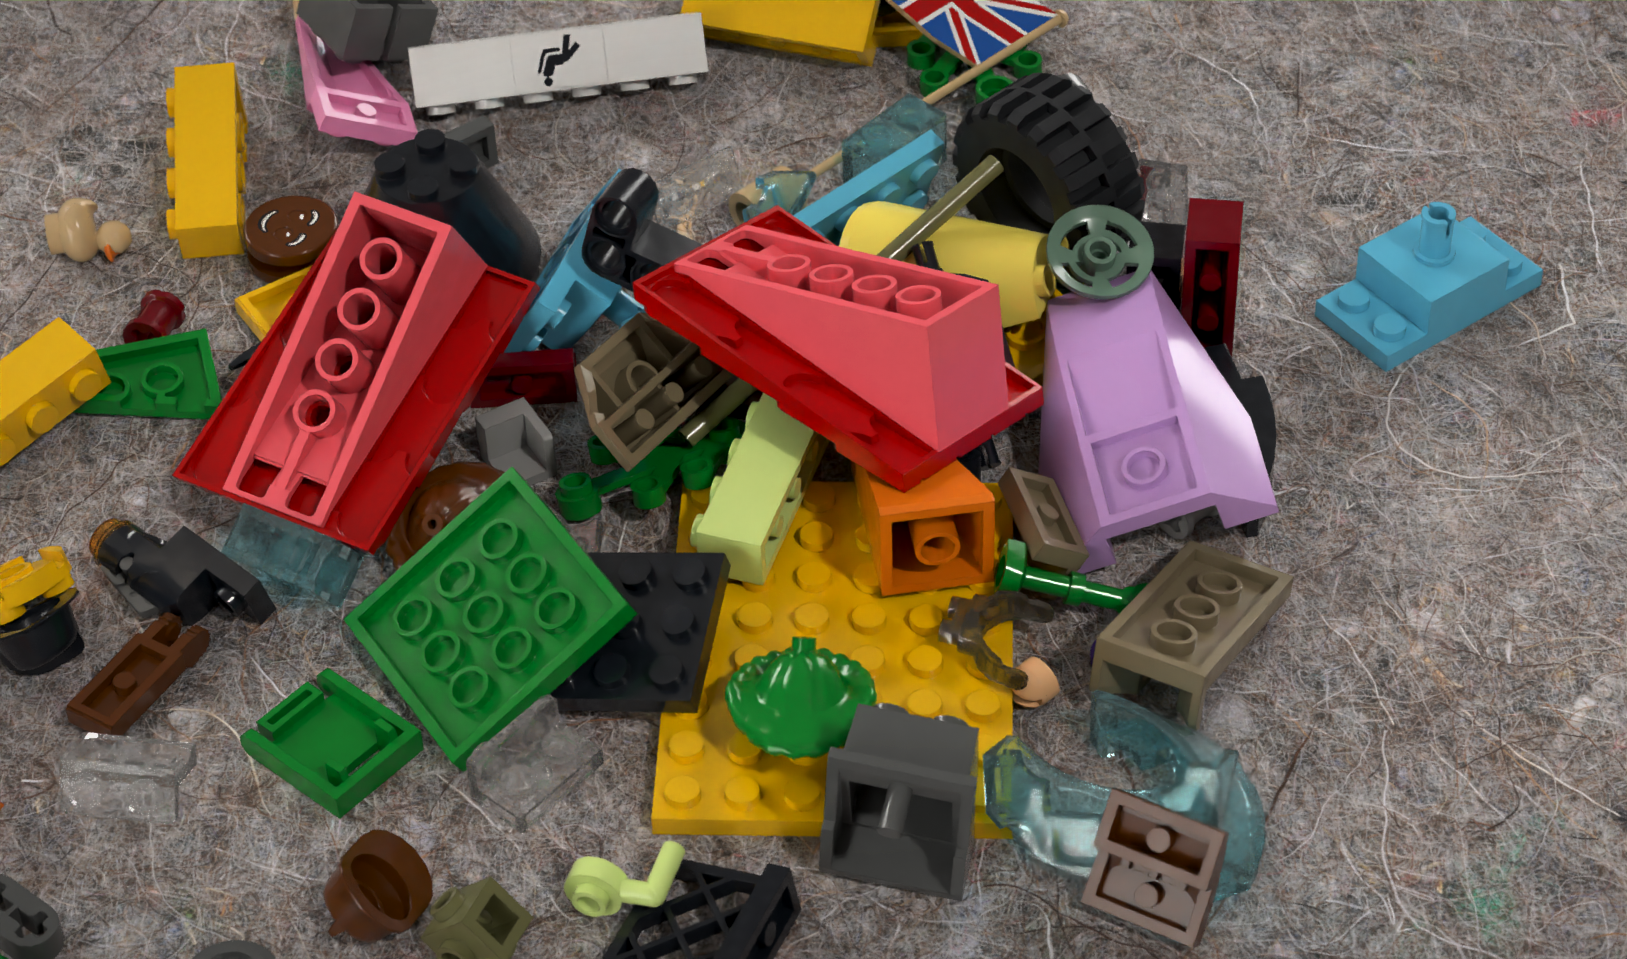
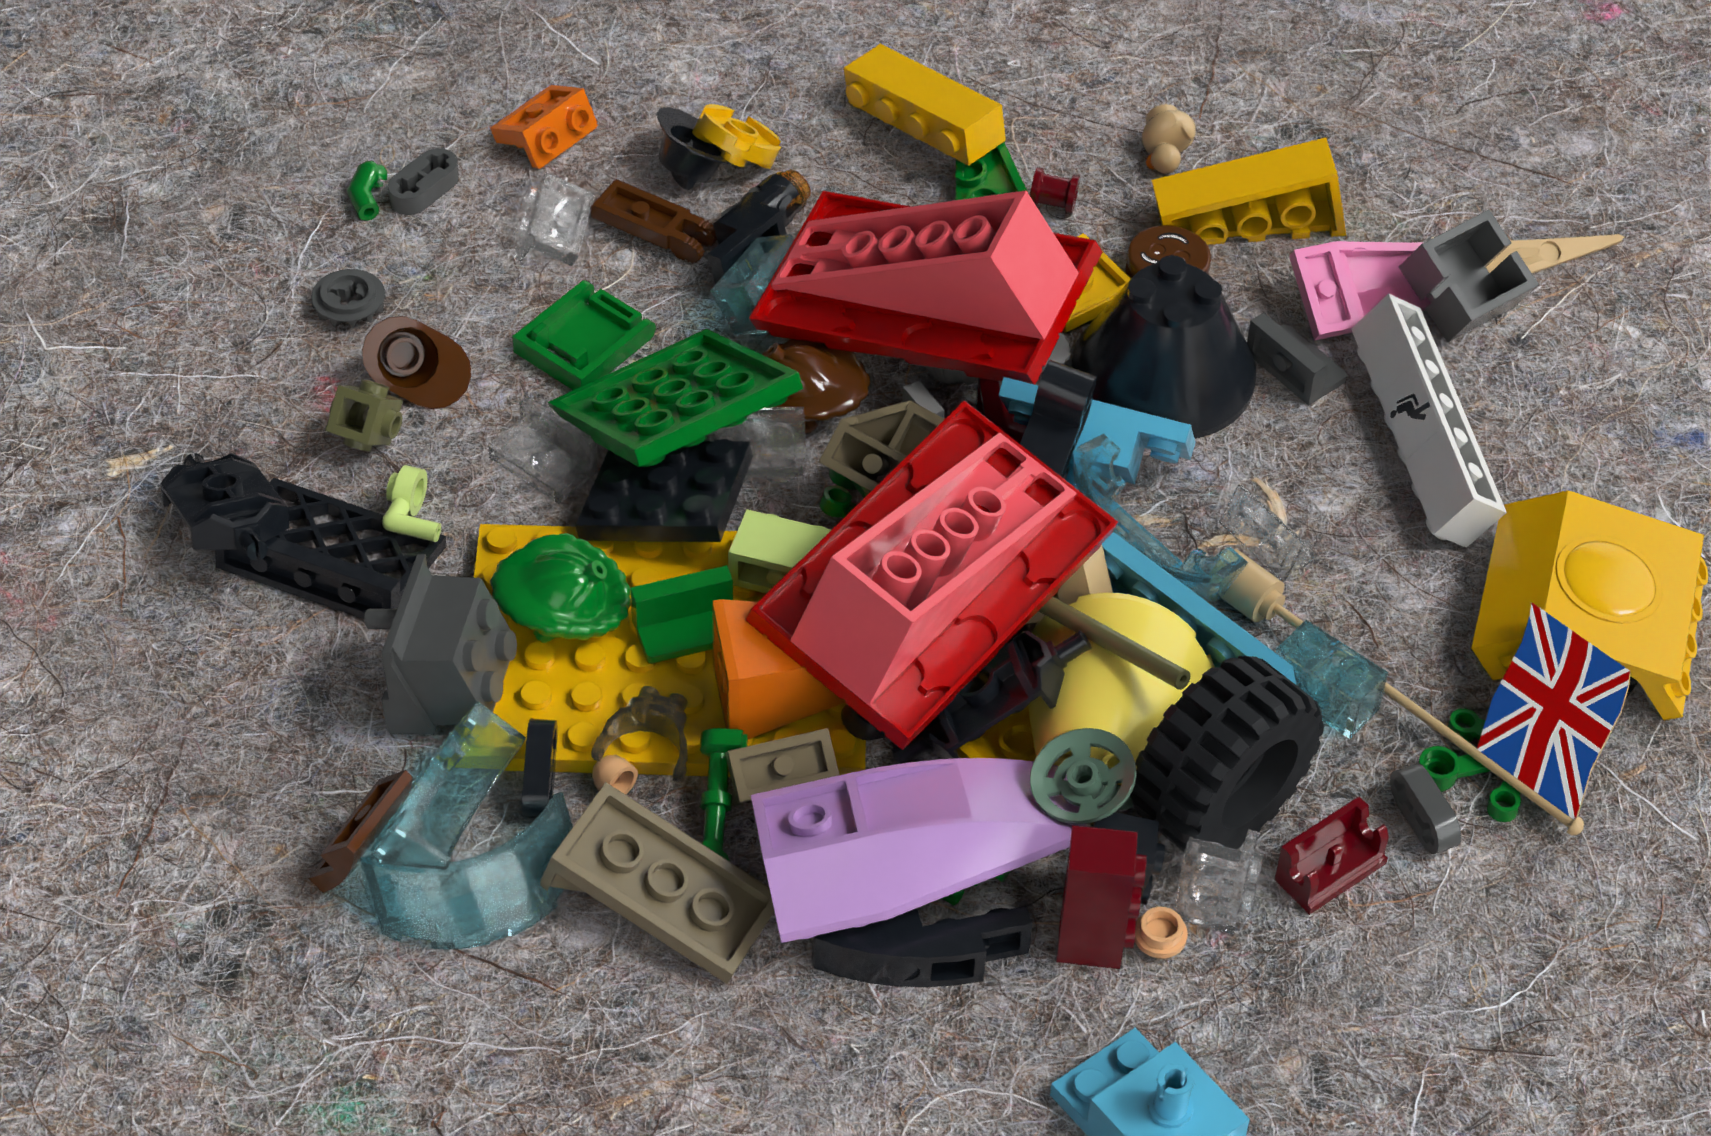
camera: 85 degrees right, 5 degrees up
none -> black beam [522,719,558,819]
none -> green panel [631,565,733,663]

